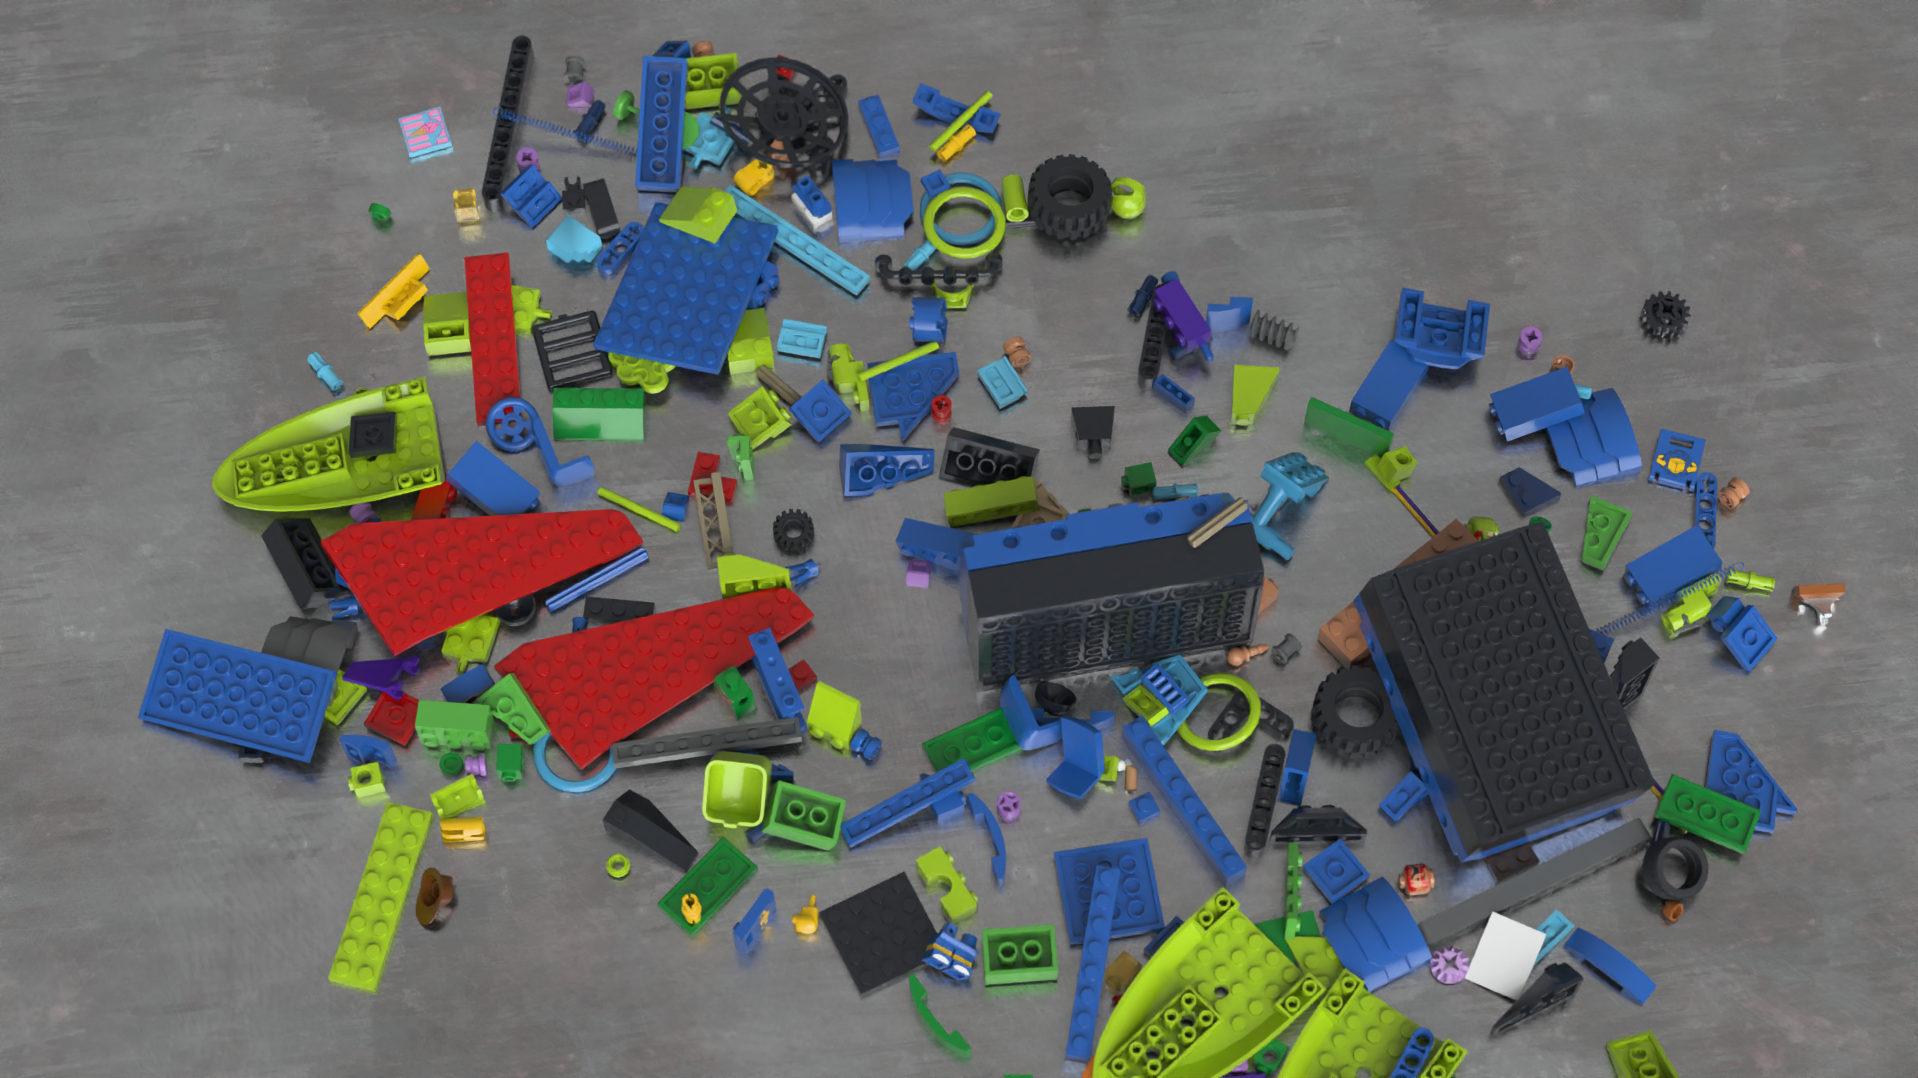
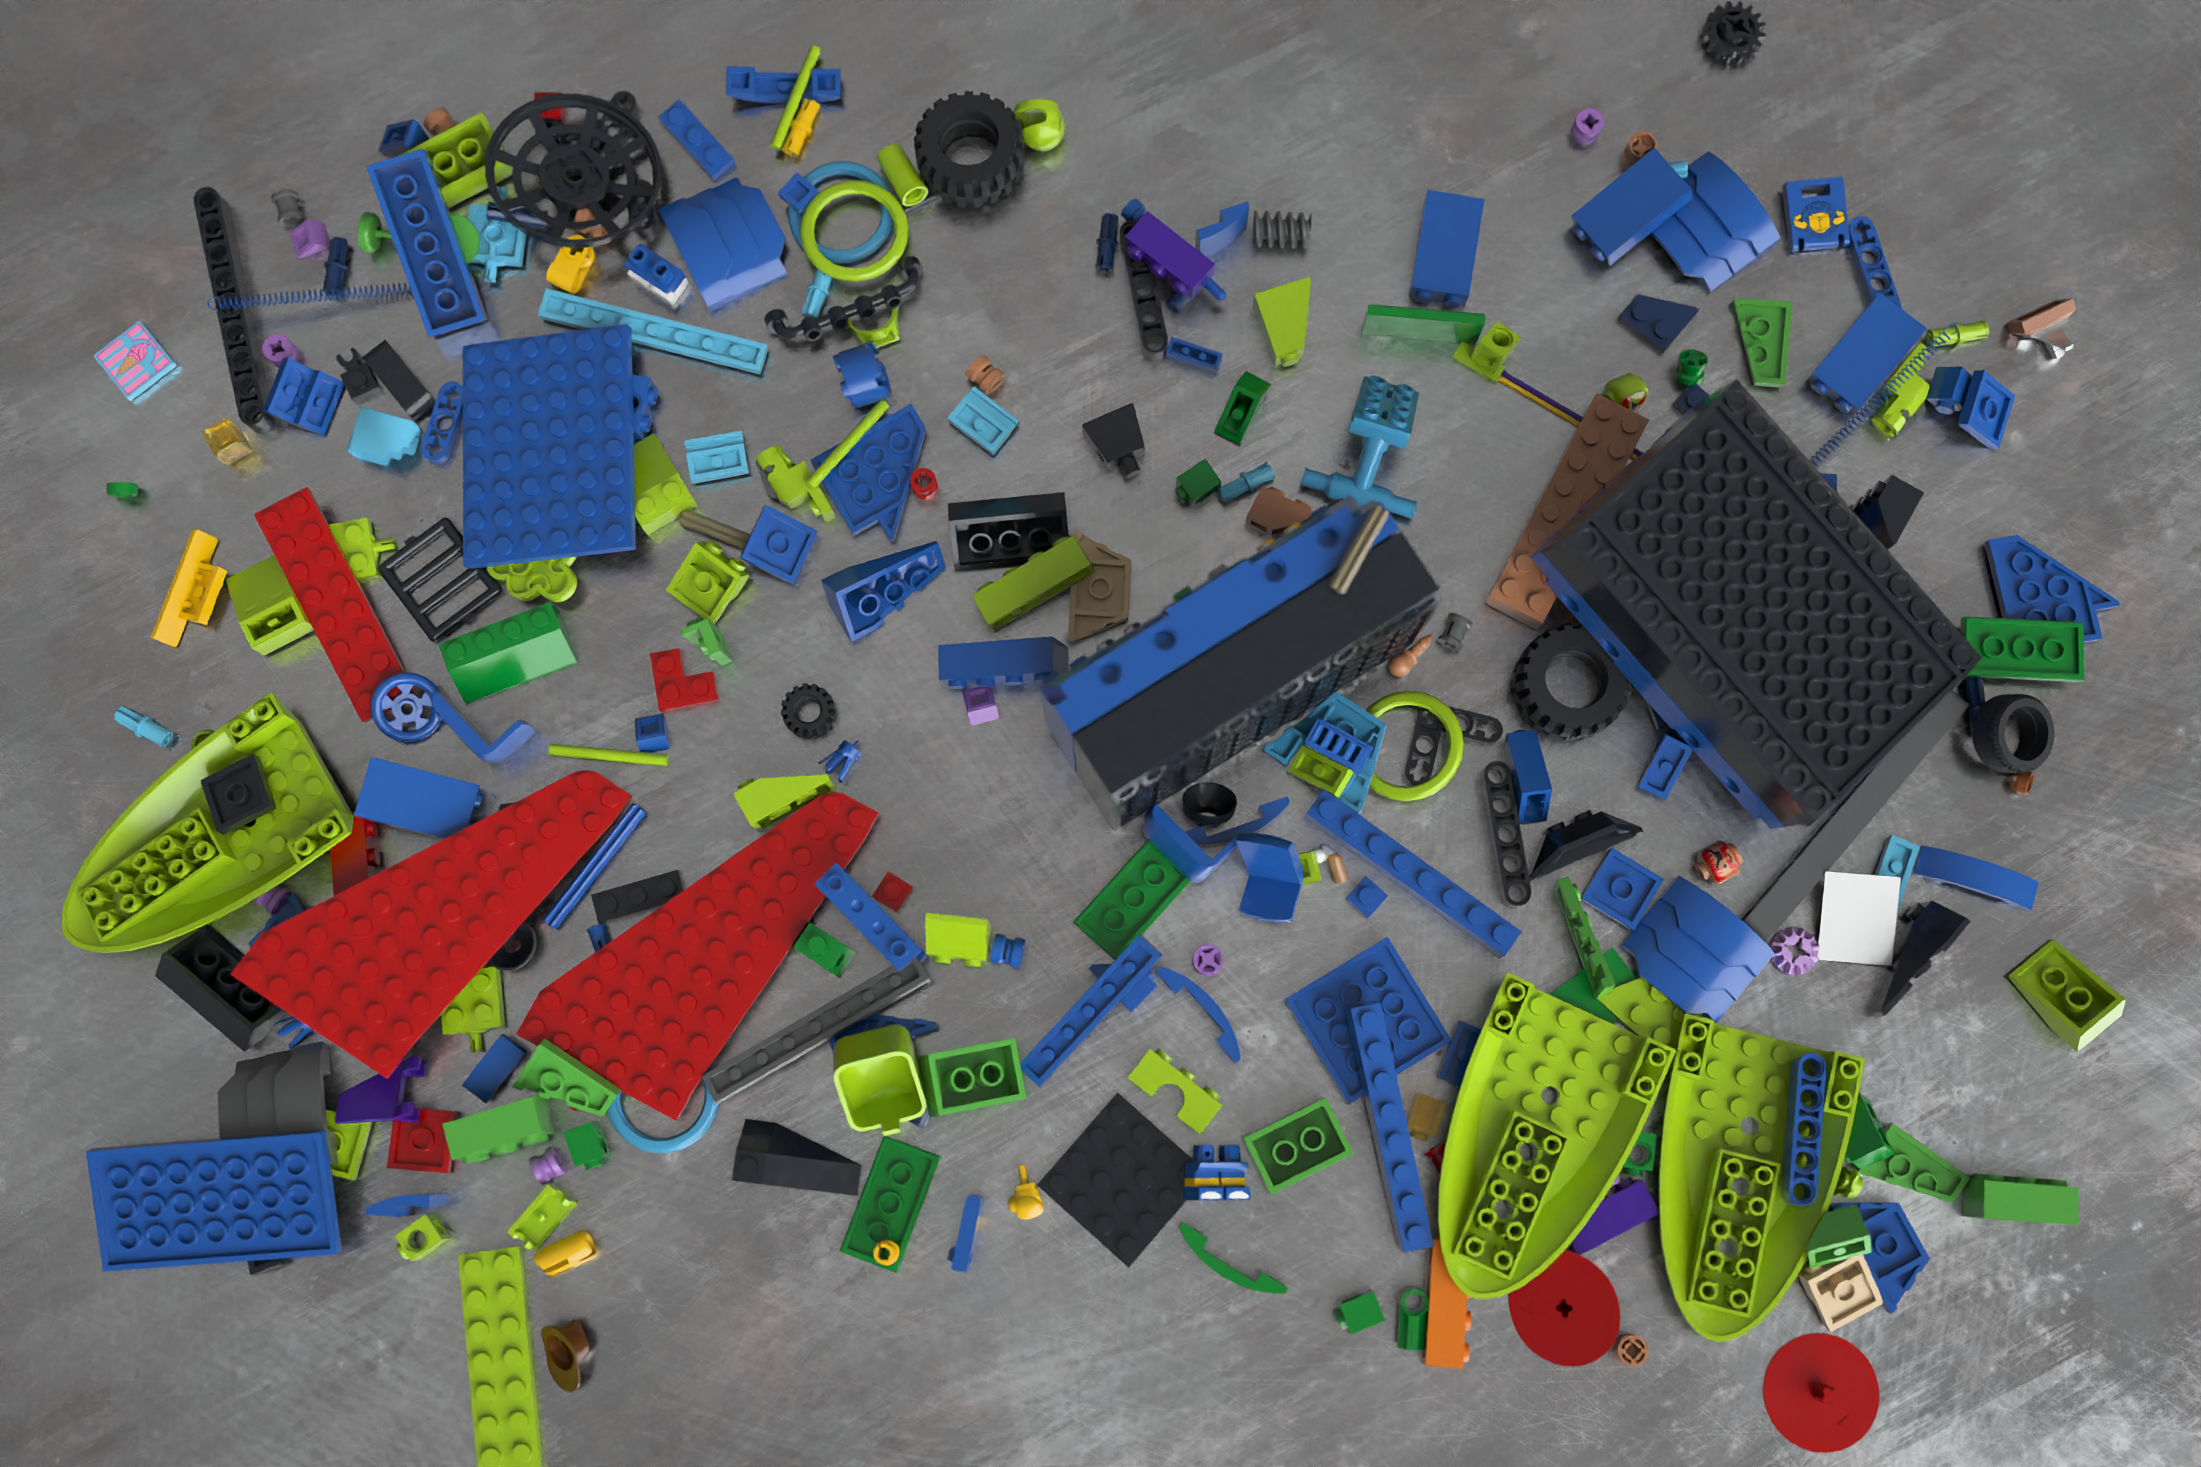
camera: 20 degrees left, 15 degrees up
green tile [439,753,464,777] -> none
lime plate [606,854,630,877] -> none
lime slope [659,187,738,243] -> none
dark tan fence [693,472,733,569] -> none
blue slope [1395,287,1490,369] -> none
nougat wheel [1717,477,1750,509] -> none

